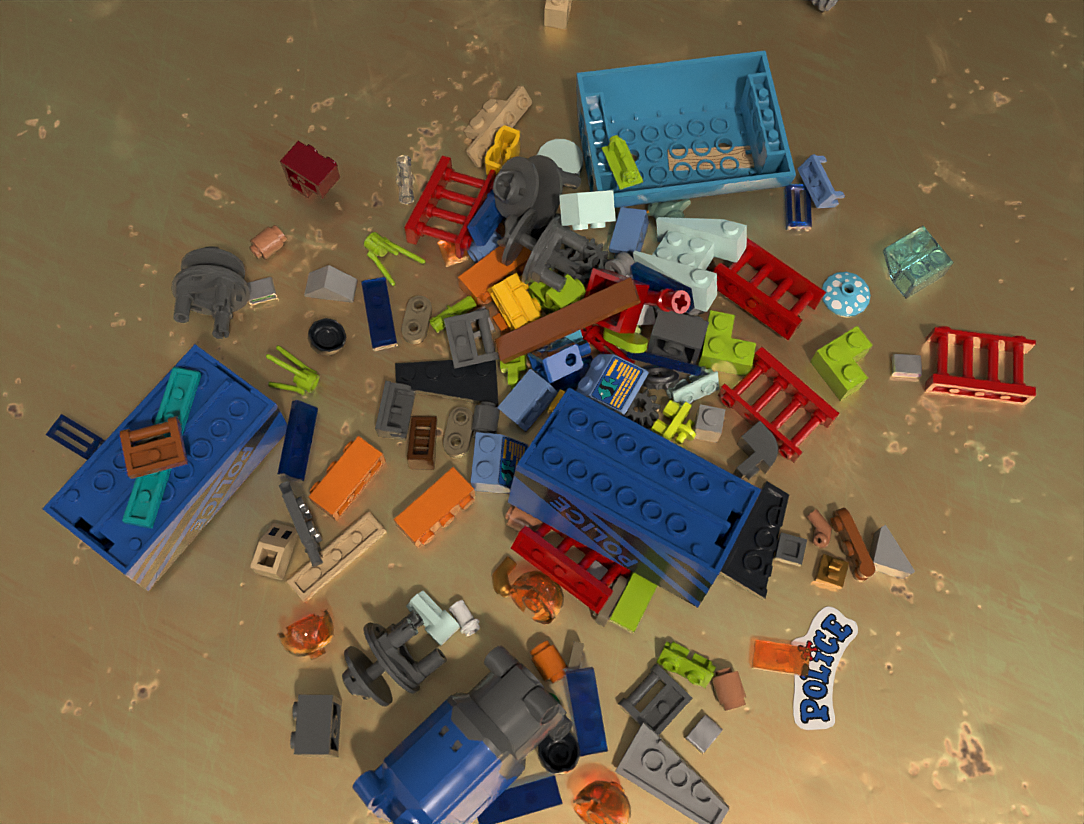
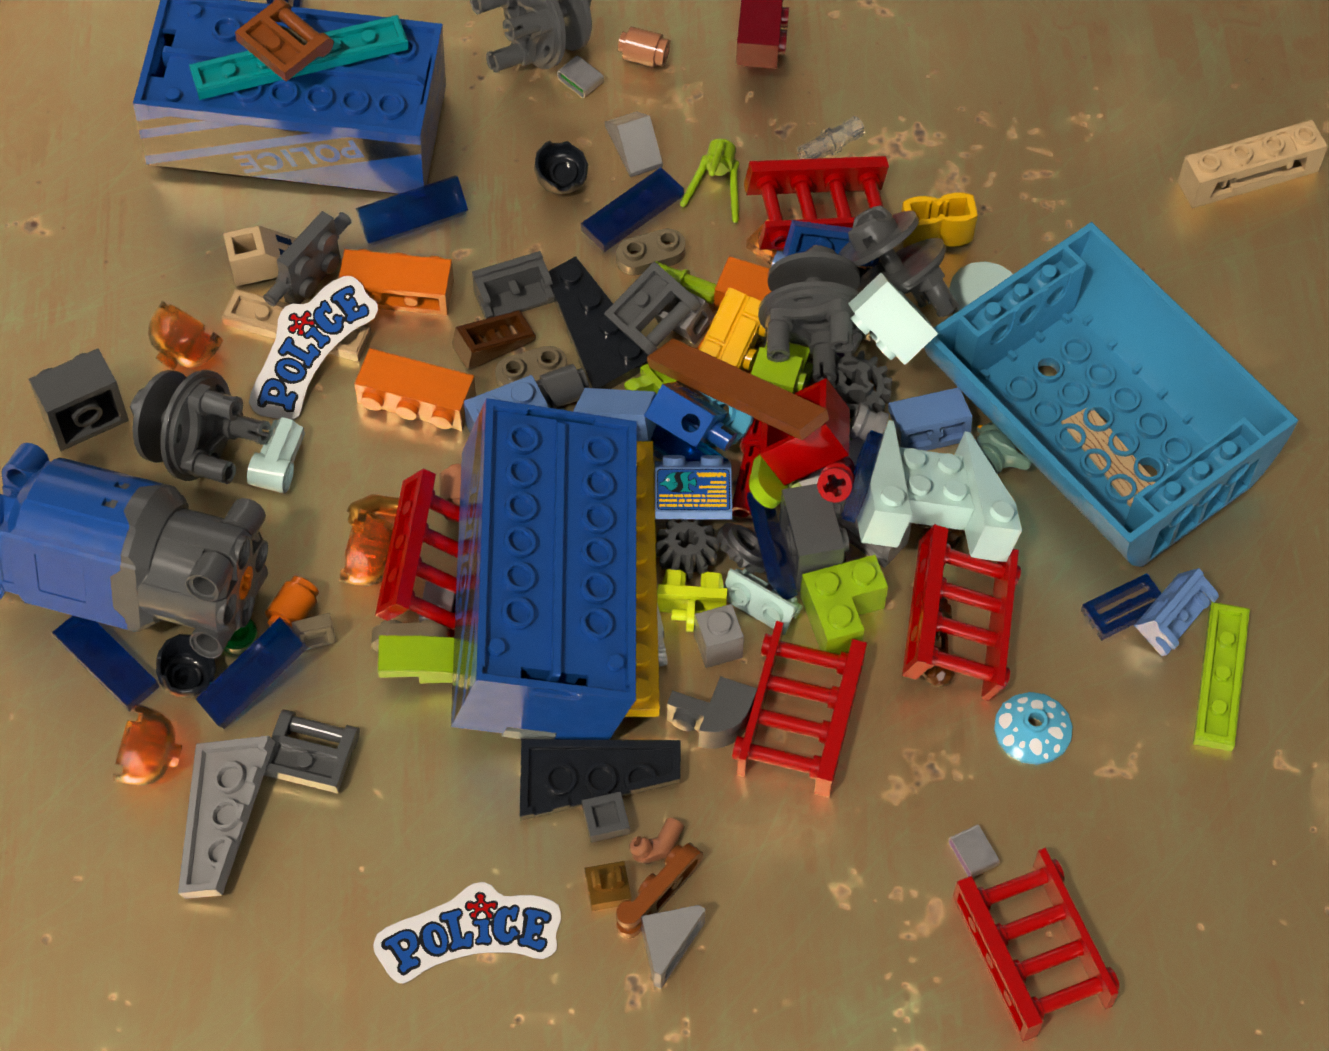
camera: 60 degrees right, 10 degrees down
lime plant [266,345,320,395] -> none
white pin [449,600,480,637] -> none
tan bracket [464,86,532,168] -> none
lime hinge [602,135,643,190] -> none
lime hinge [656,641,716,688] -> none
flat silver piece [685,714,723,754] -> none
nougat brick [712,667,746,711] -> none
clear orange plate [752,640,811,677] -> none
lime brick [810,326,873,401] -> none
clear light blue slope [883,226,954,299] -> none
none -> sticker [249,276,378,420]
none -> lime tile [1193,602,1250,752]

